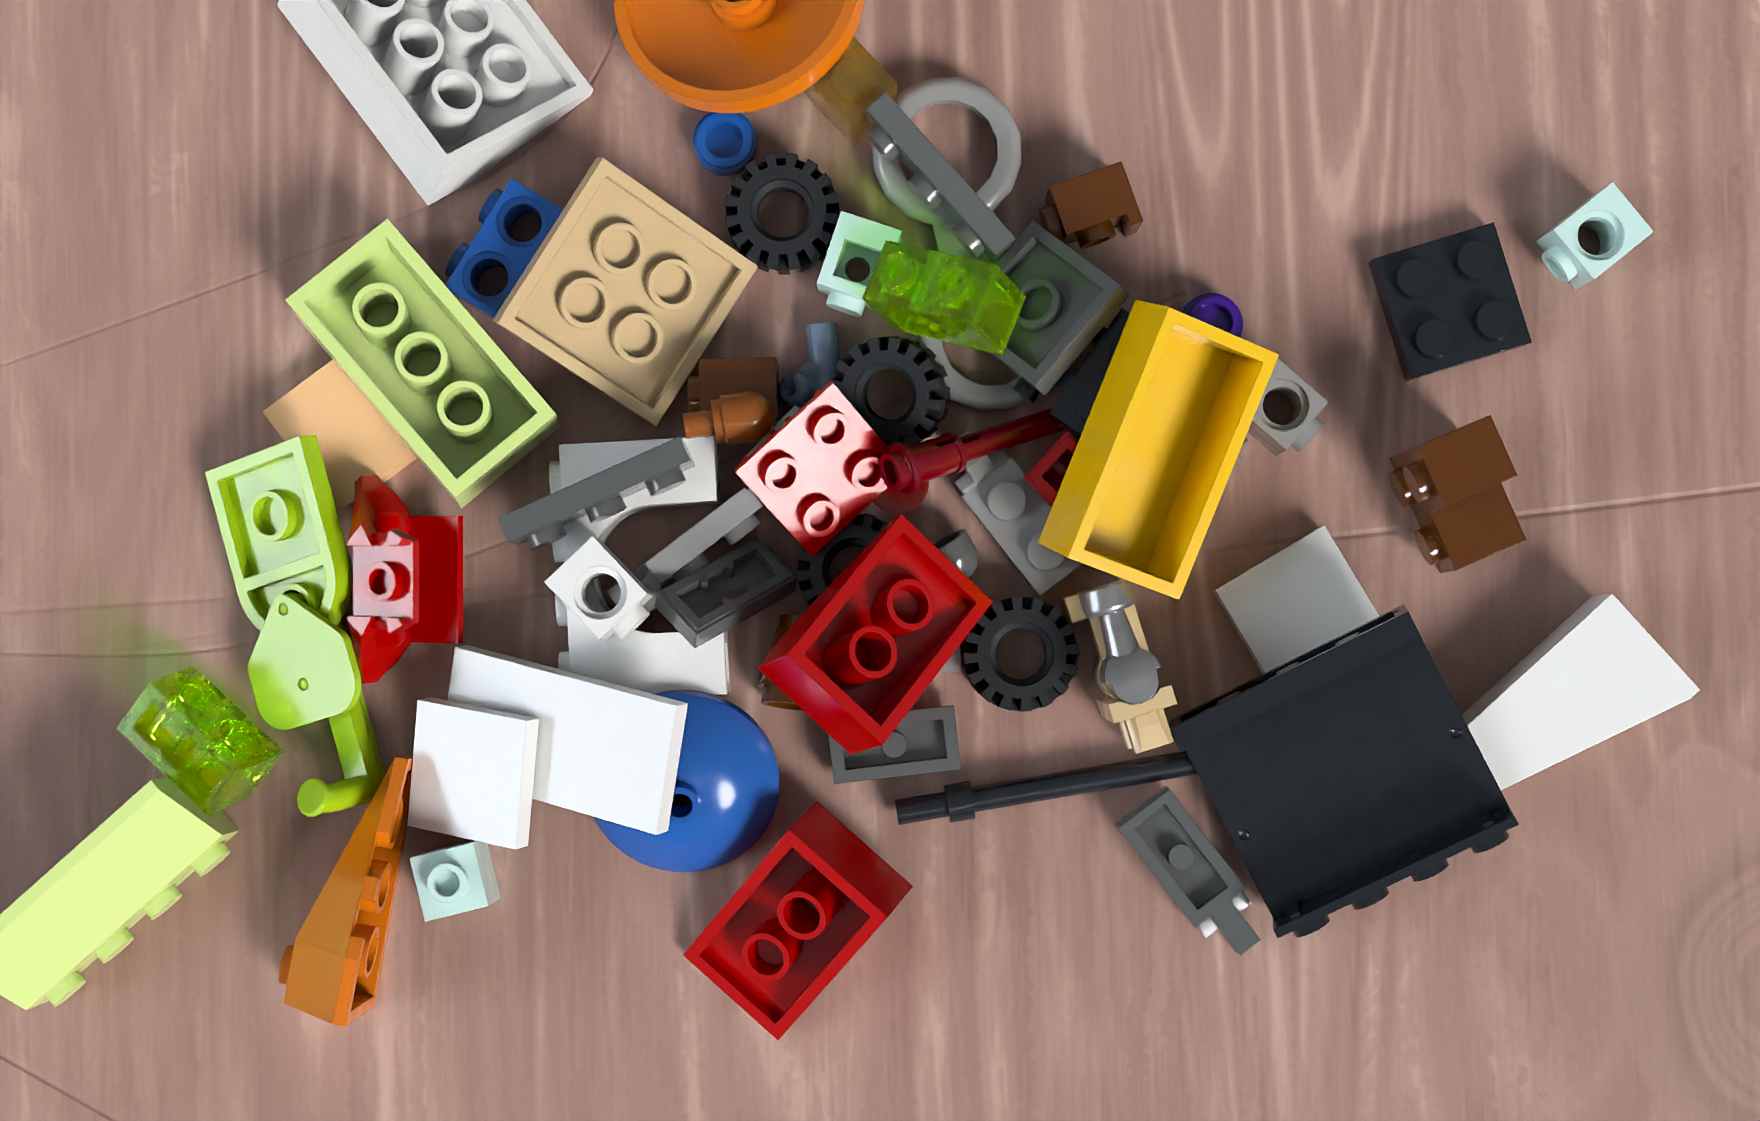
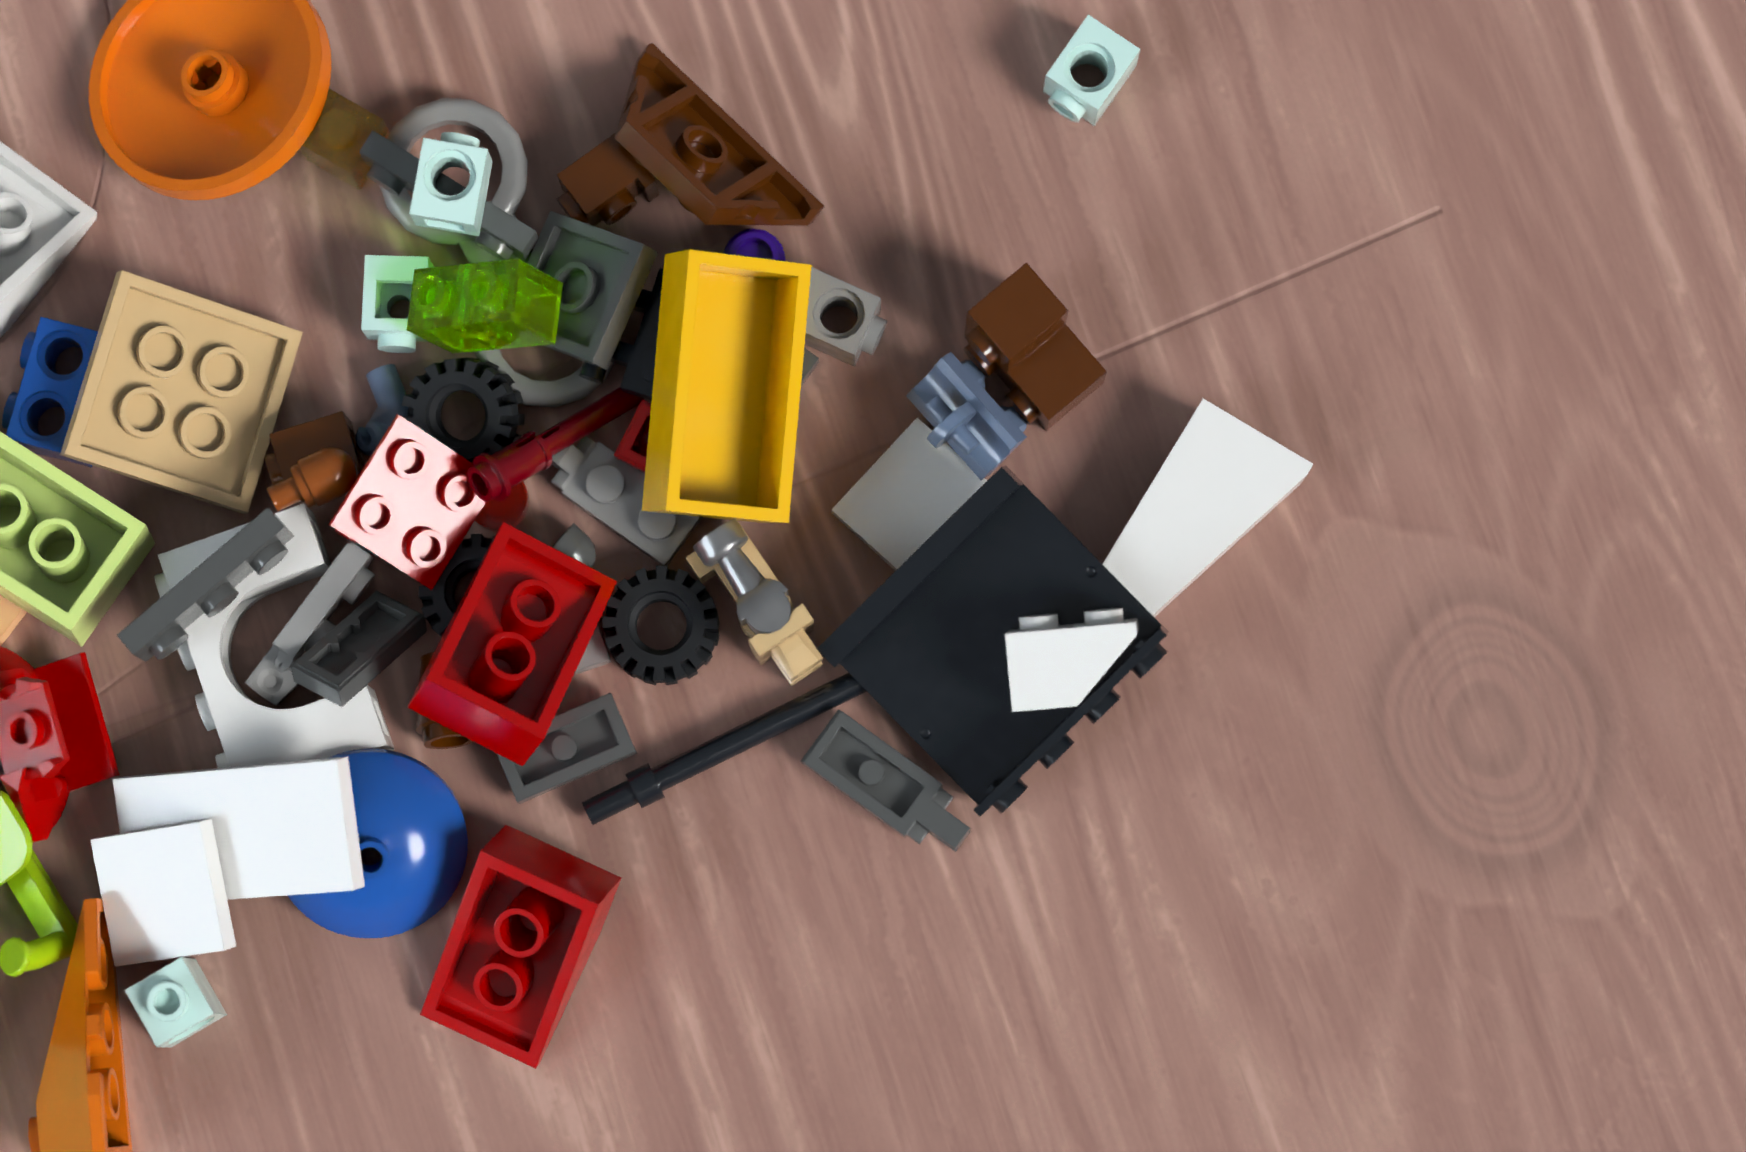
camera: 15 degrees left, 5 degrees down
white brick [544,536,653,640] -> none
blue tile [693,112,757,176] -> none
black tyre [725,152,840,275] -> none
black plate [1368,222,1532,382] -> none
none -> light aqua brick [409,132,493,236]
none -> reddish brown wing [615,43,824,226]
none -> sand blue hips [906,352,1027,480]
none -> white slope [1005,608,1139,712]

